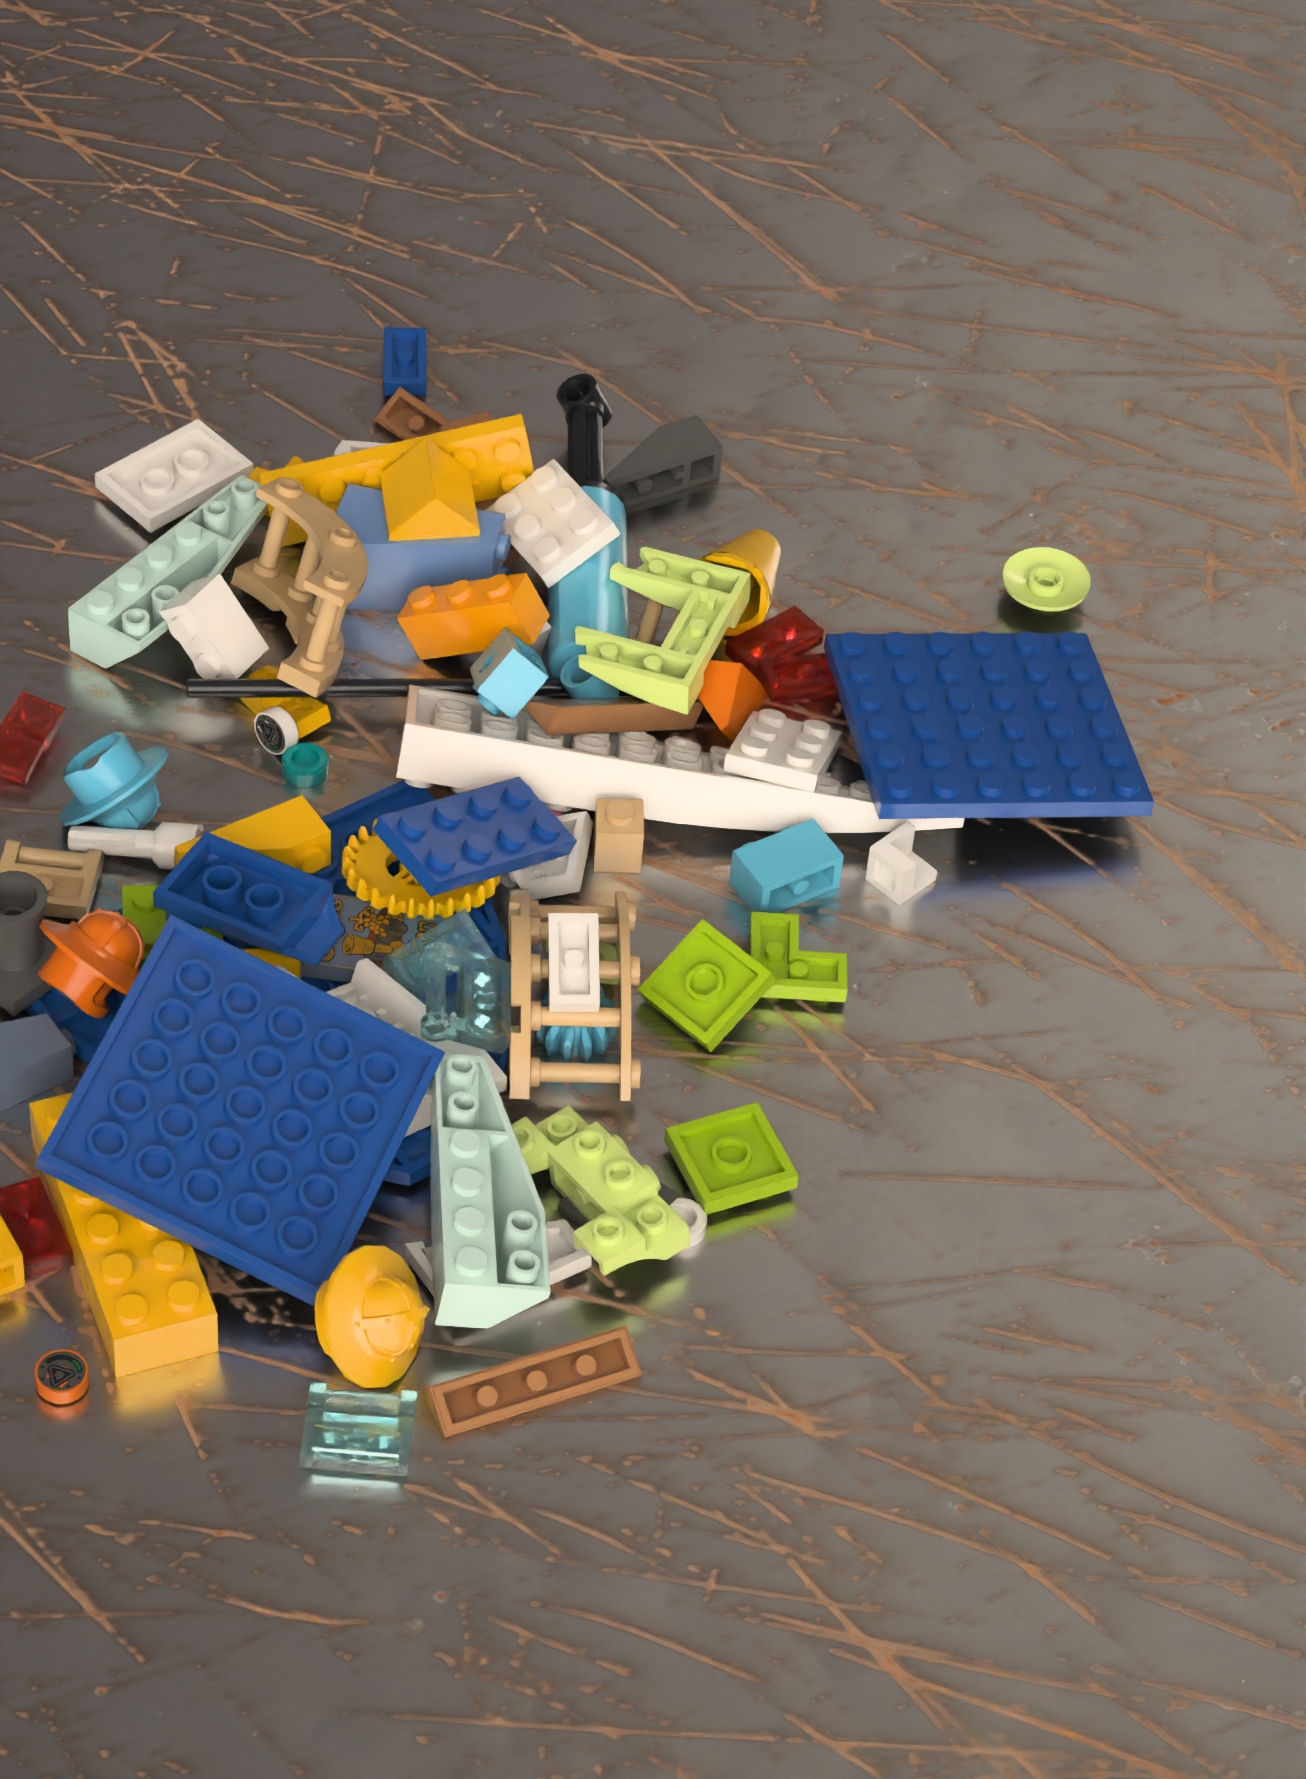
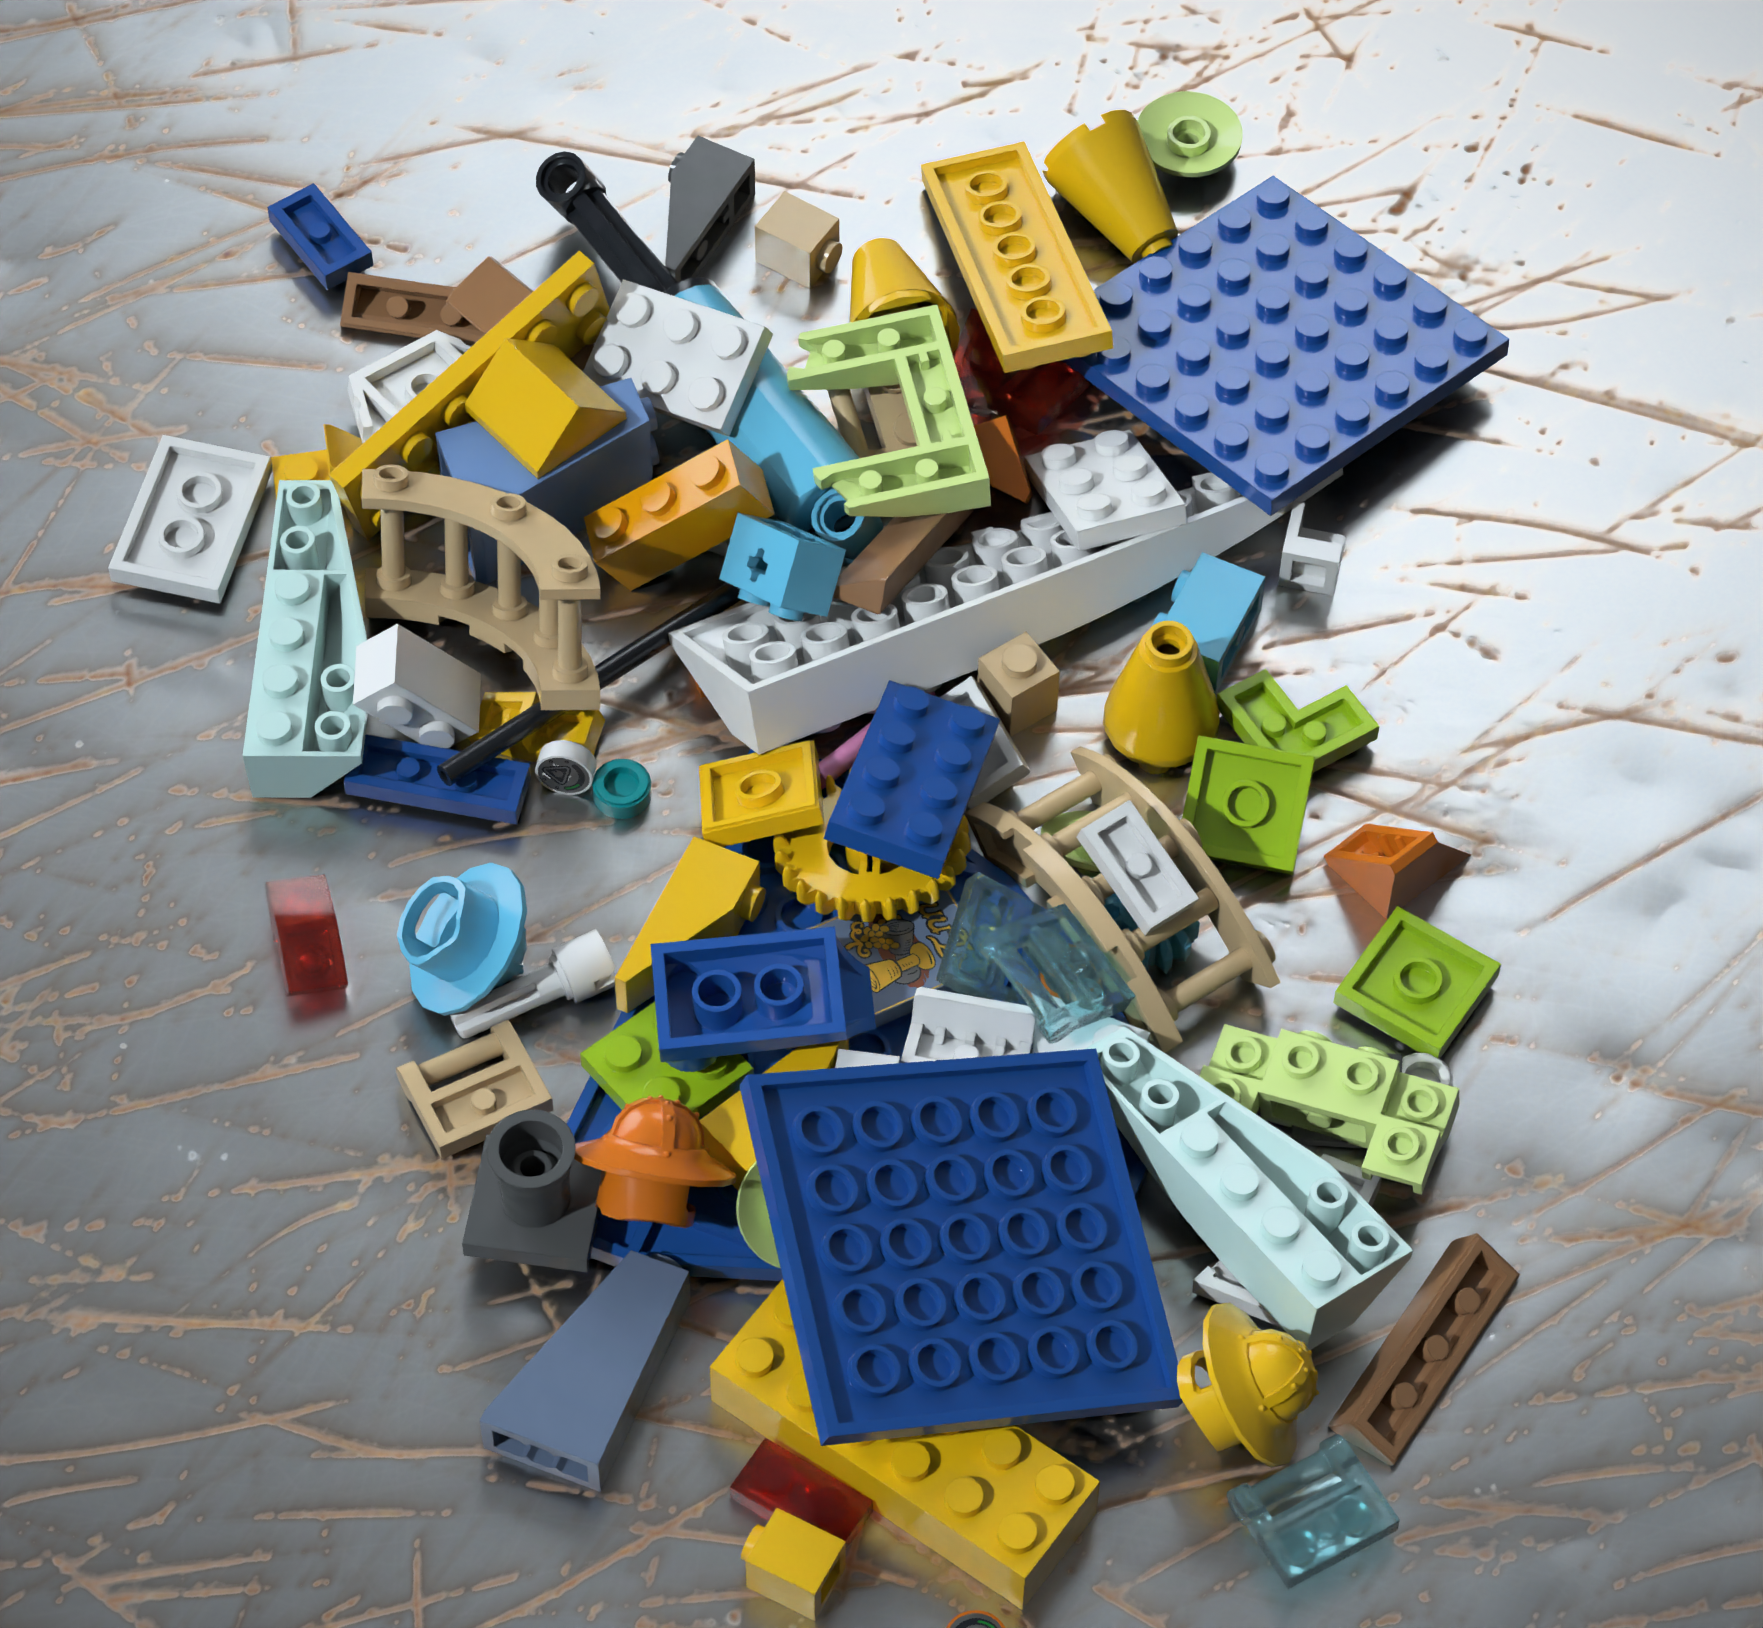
camera: 30 degrees left, 10 degrees up
none -> blue plate [344,734,531,825]
none -> yellow tile [699,740,824,847]
none -> tan brick [754,191,843,289]
none -> yellow plate [921,141,1113,373]
none -> yellow cone [1042,109,1178,263]
none -> yellow cone [1103,621,1220,774]
none -> orange slope [1324,824,1471,920]

